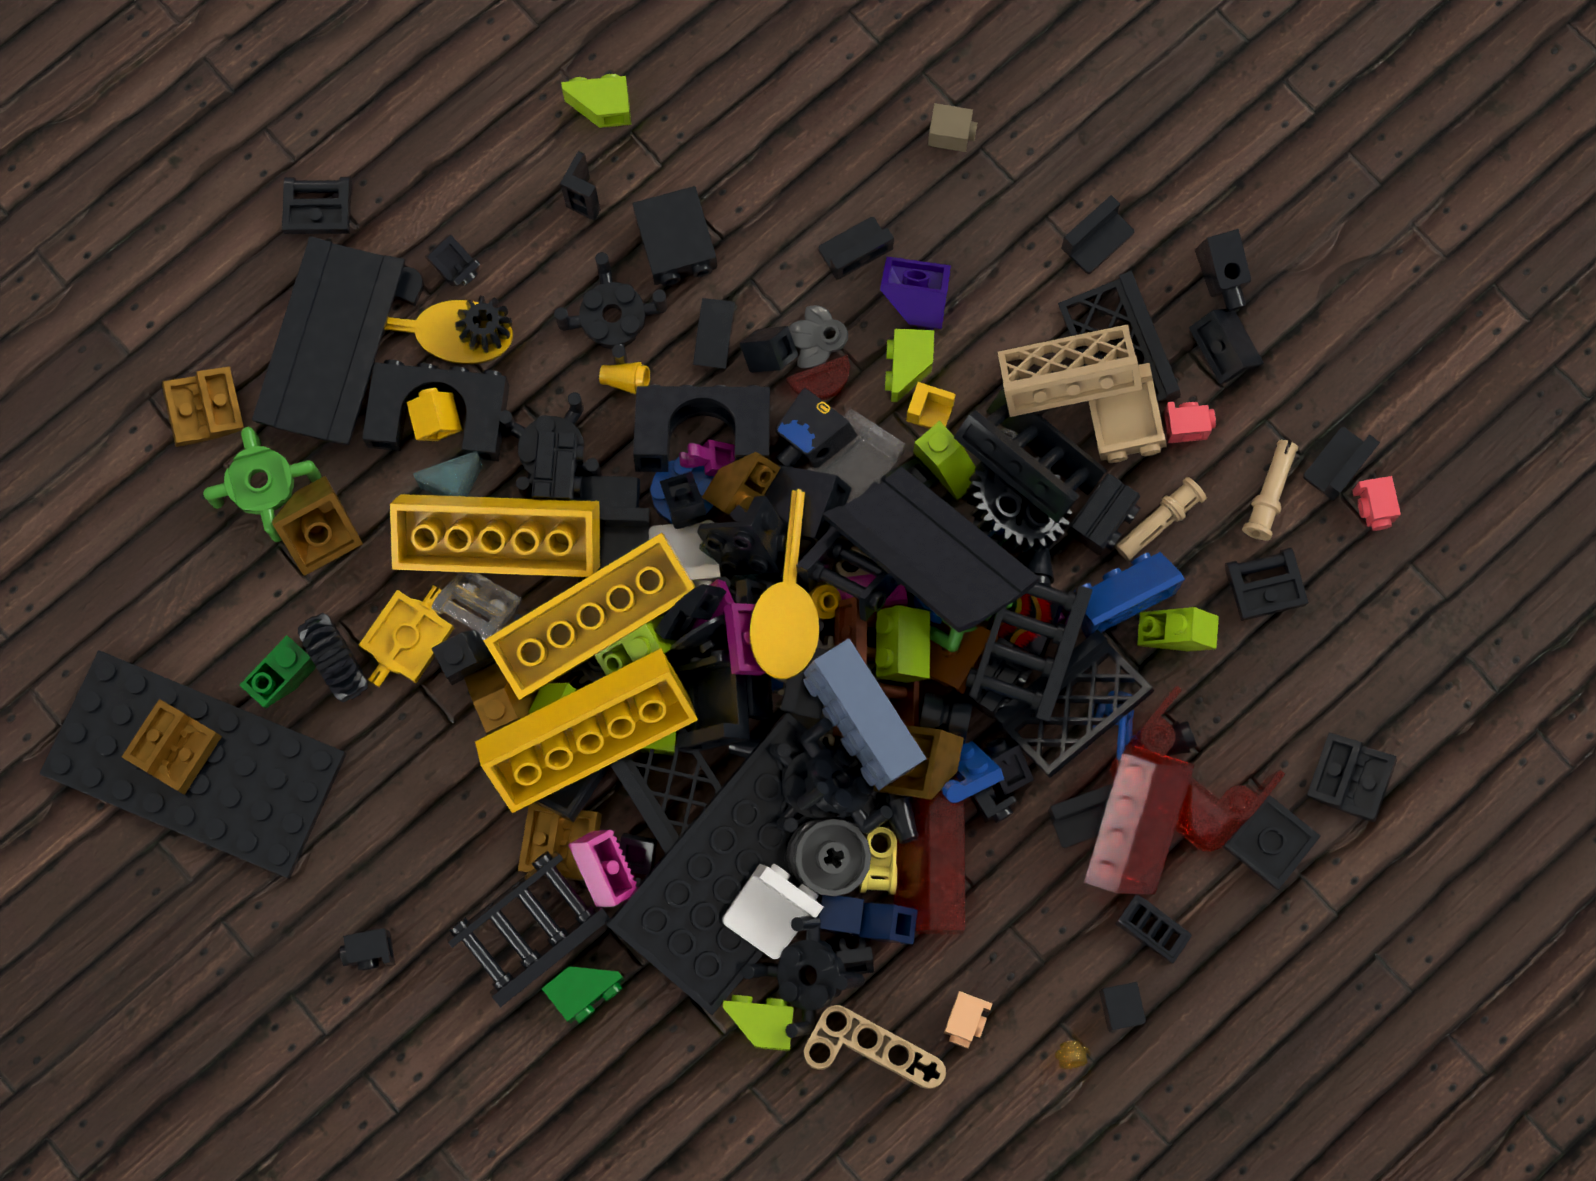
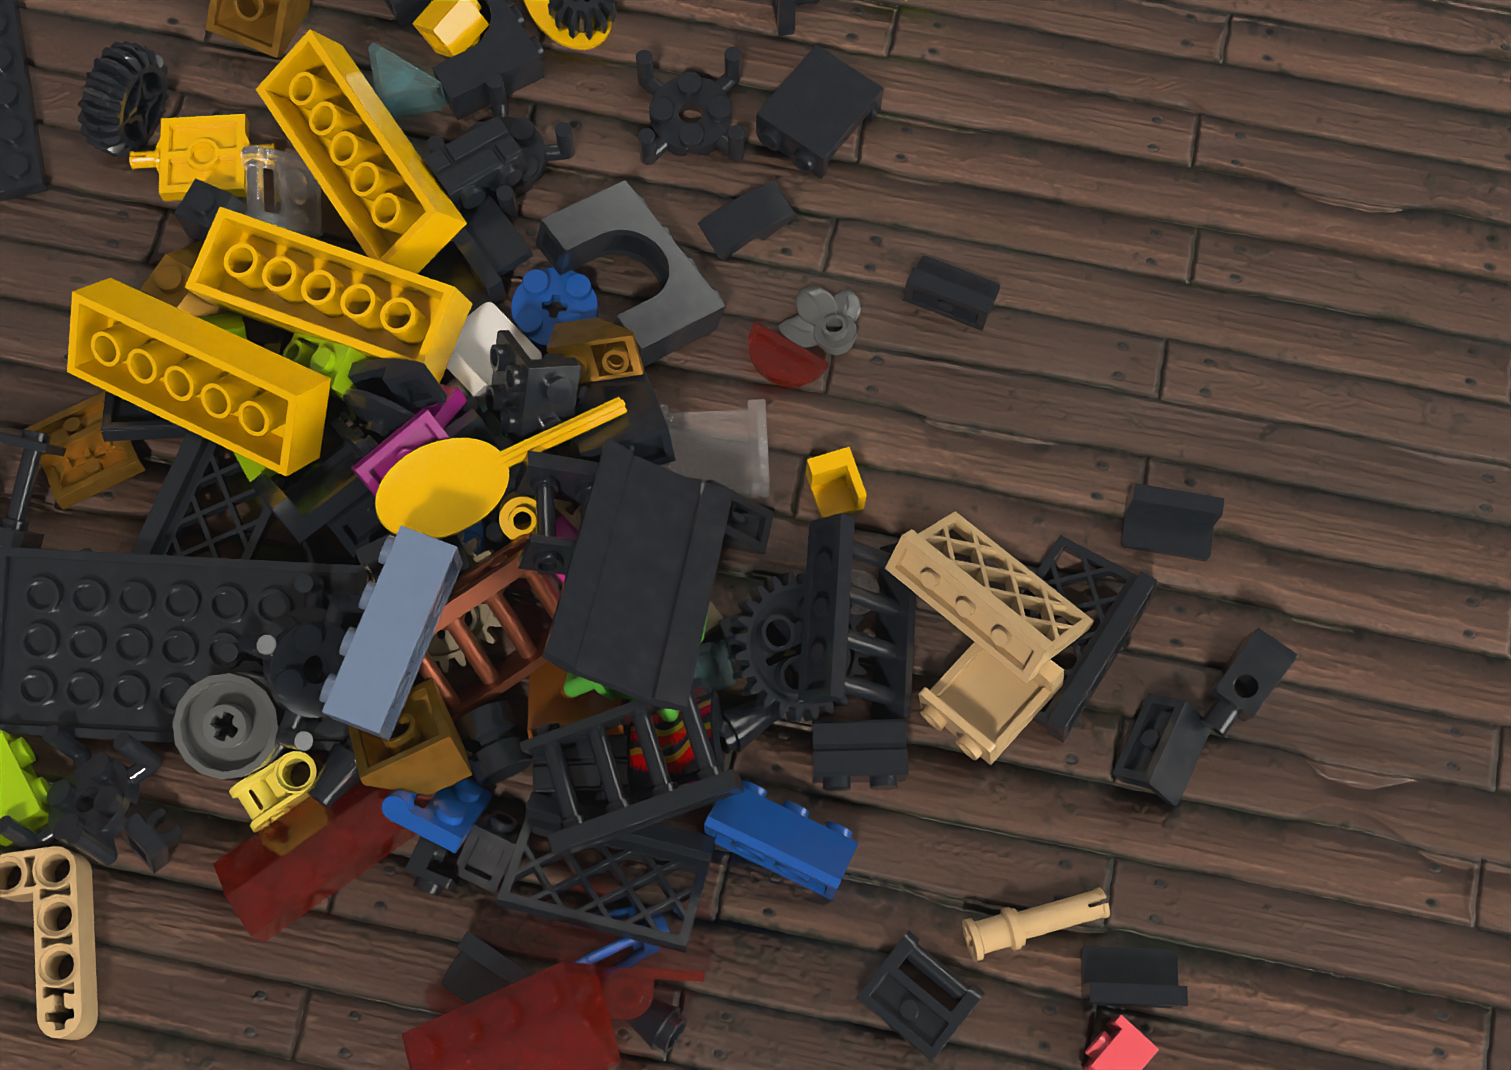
camera: 50 degrees right, 5 degrees down
green slope [239,635,316,709] -> none
dark pink brick [568,830,637,907] -> none
yellow cone [599,362,650,394] -> none
black plate [613,833,657,875] -> none
black slope [660,471,707,529] -> none
magenta plate [679,440,735,476] -> none
white bracket [722,864,824,959] -> none
black panel [739,326,798,373] -> none
black torso [775,387,857,468] -> none
dark blue brick [818,895,864,937] -> none
dark blue brick [859,903,918,945] -> none
lime brick [875,605,930,683] -> none
dark purple slope [880,256,951,330] -> none
lime slope [885,329,934,402] -> none
lime slope [913,421,976,501] -> none
dark tan brick [928,103,978,152] -> none
light nougat brick [944,991,993,1049] -> none
tan pin [1115,477,1207,561] -> none
lime slope [1137,607,1219,651] -> none
coral brick [1163,402,1216,444] -> none

